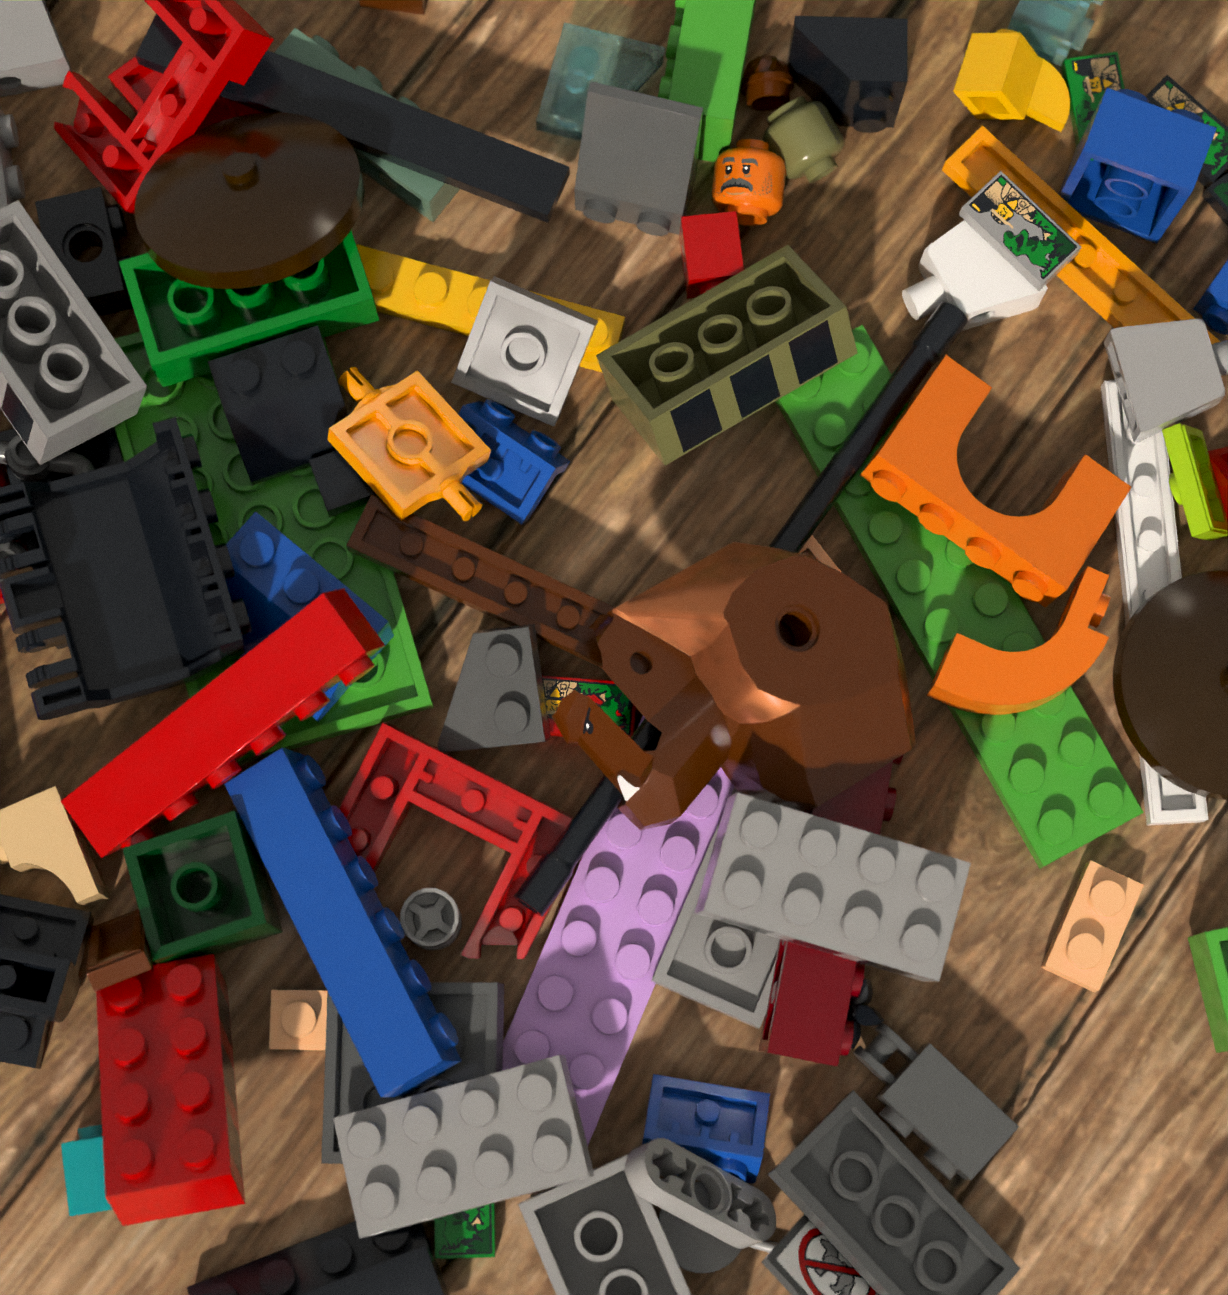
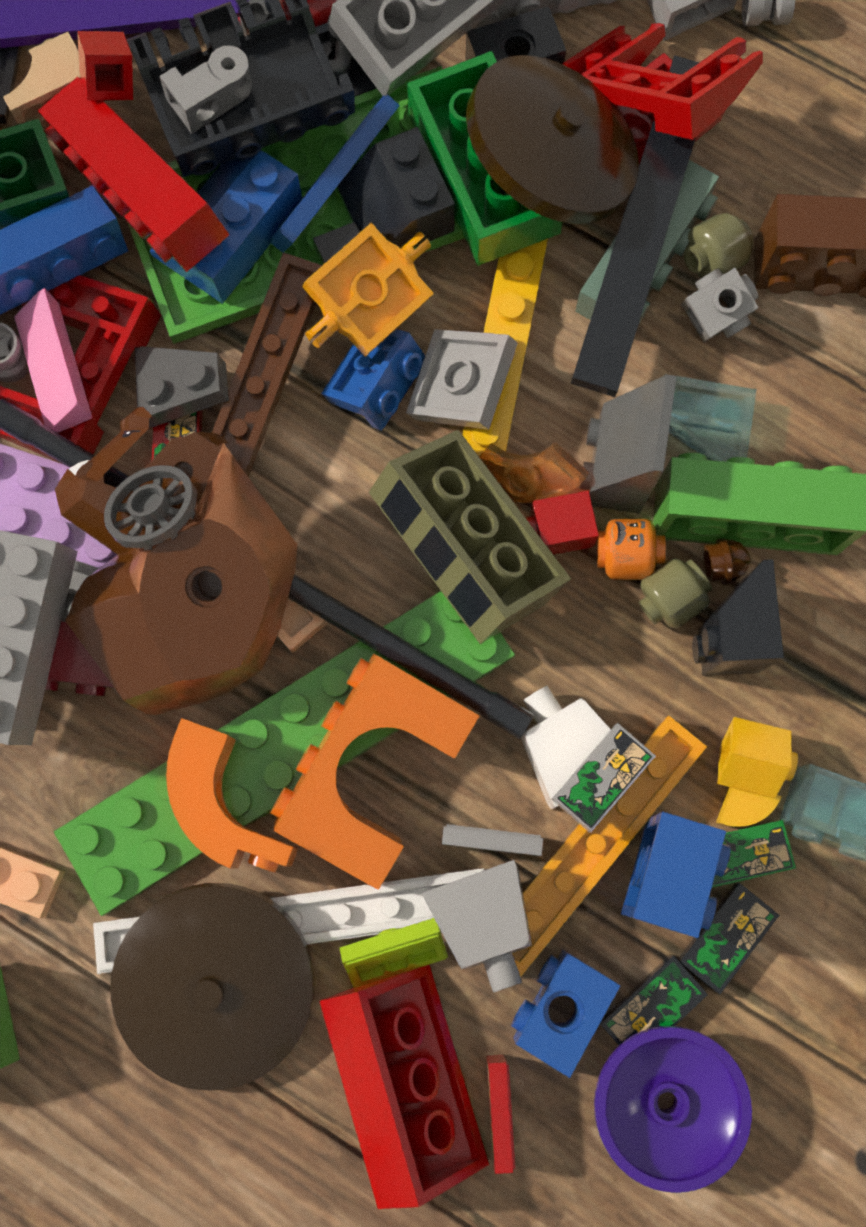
camera: 90 degrees right, 0 degrees up
none -> bright pink slope [14,288,92,433]
none -> red brick [77,31,133,100]
none -> dark grey wheel [104,465,197,550]
none -> light grey leg [160,46,252,134]
none -> blue tile [271,94,400,253]
none -> light grey tile [442,824,543,856]
none -> clear orange tile [479,442,590,503]
none -> light grey brick [681,268,759,343]
none -> olive head [684,213,753,278]

